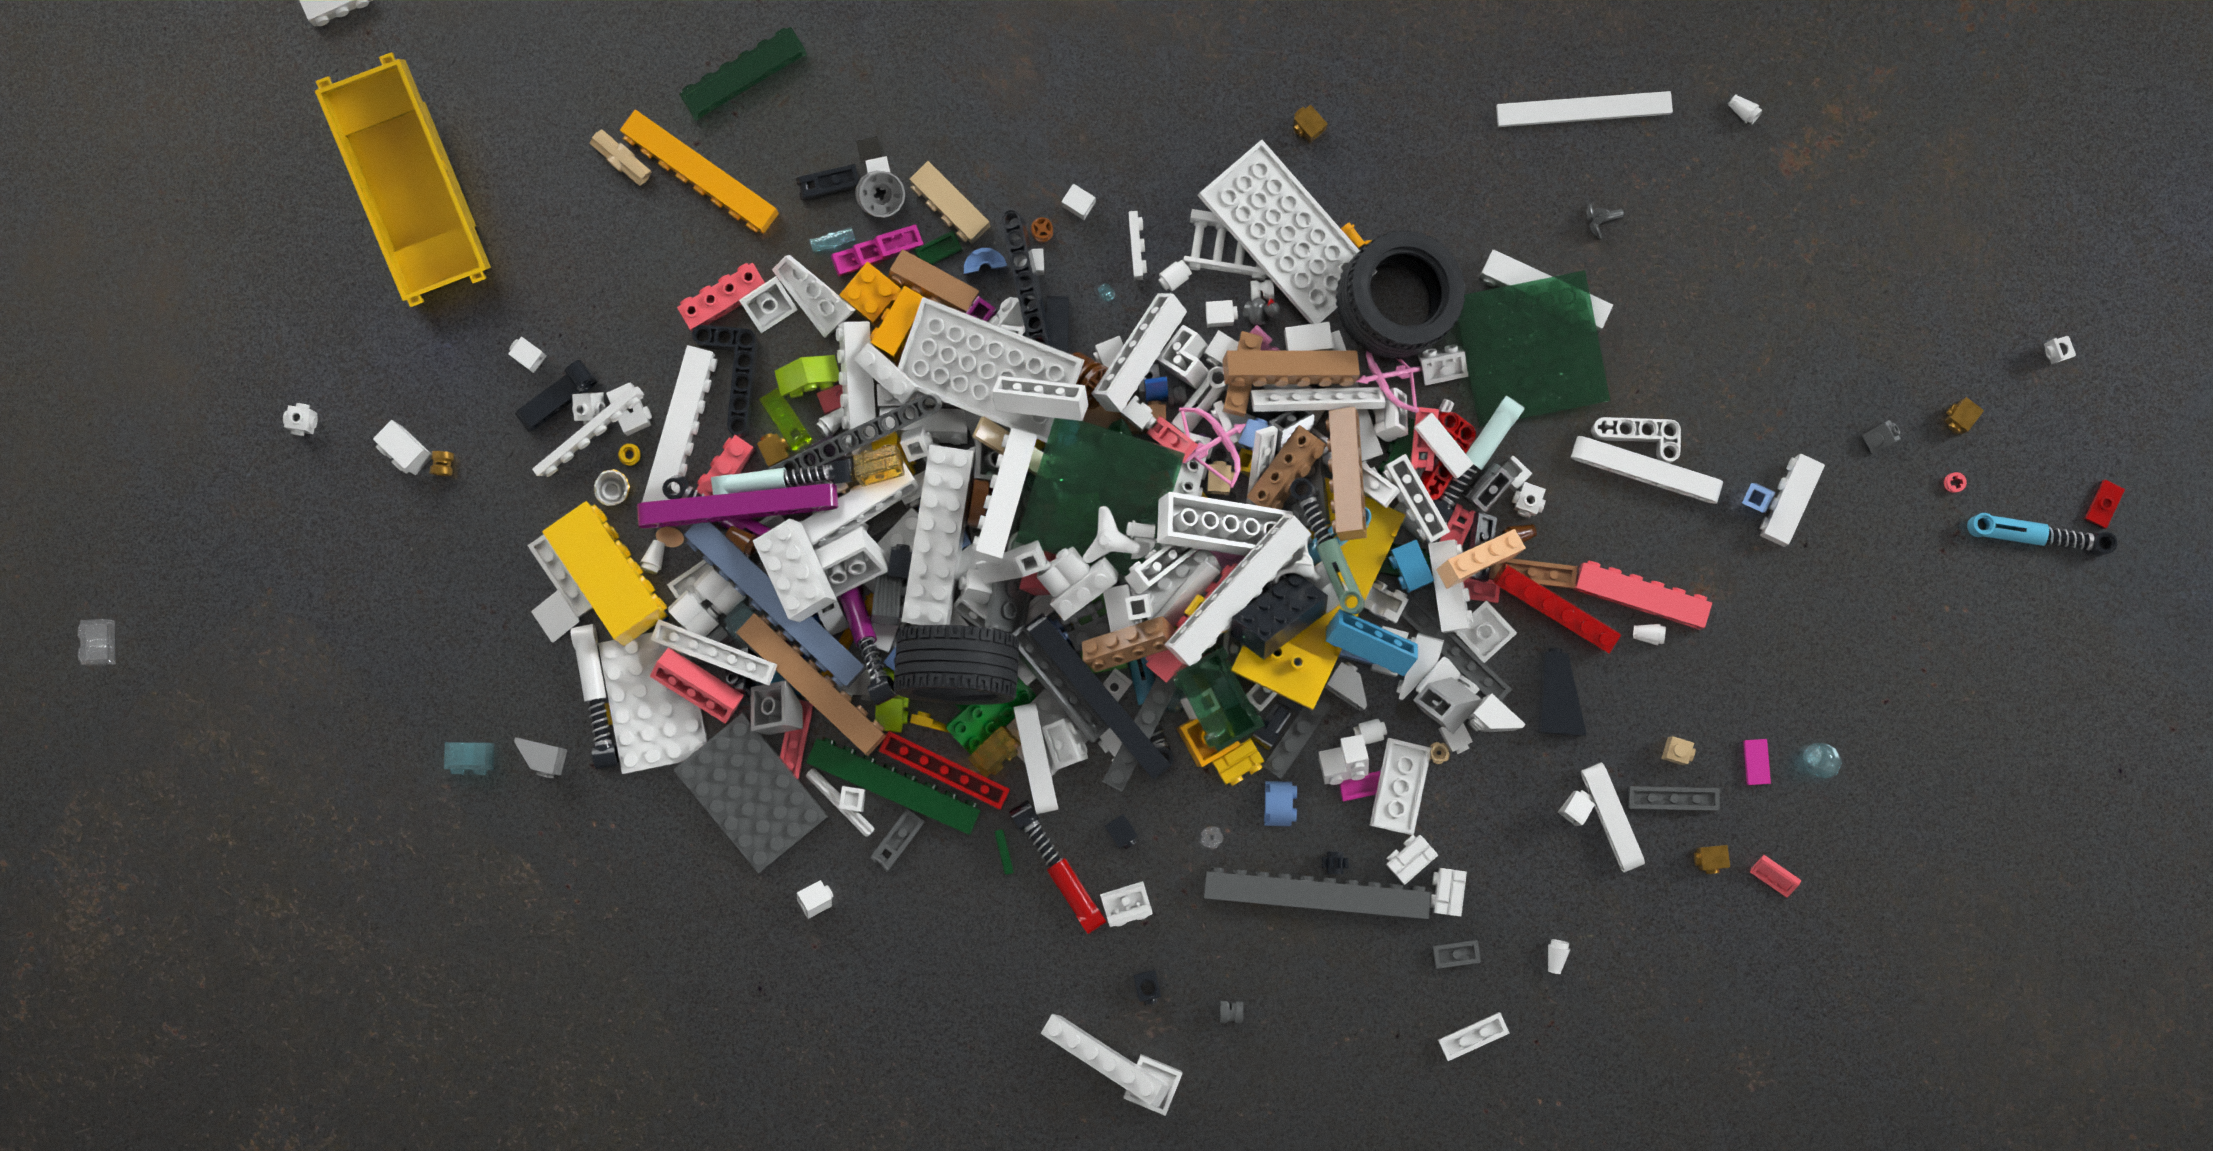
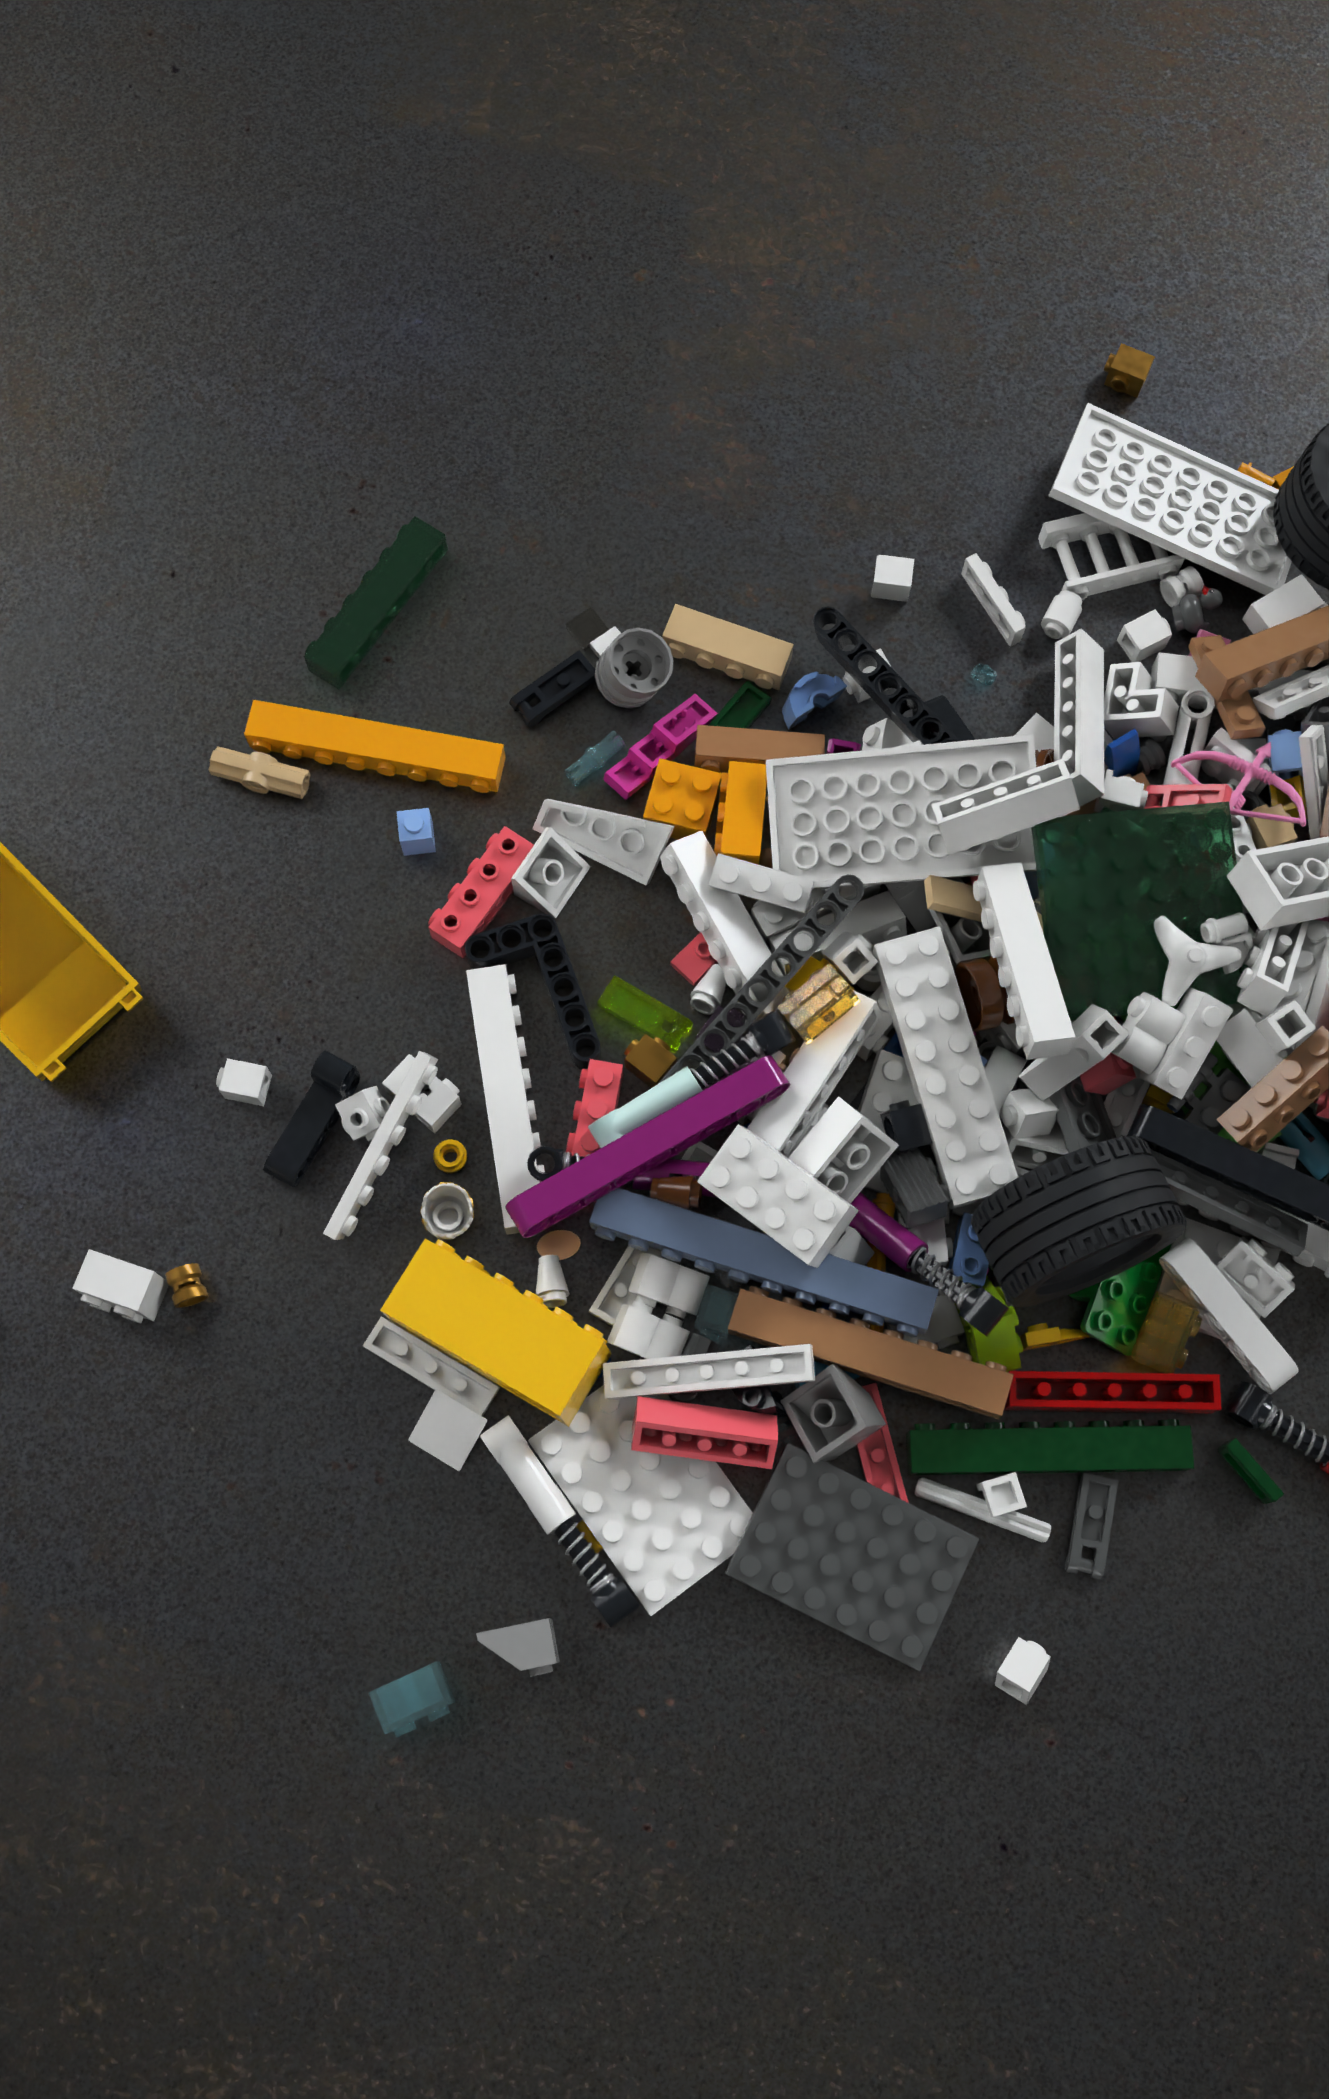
camera: 30 degrees left, 10 degrees down
lime brick [775,355,839,398] -> none
dark orange wheel [1031,217,1053,242] -> none
none -> light blue brick [396,808,436,856]

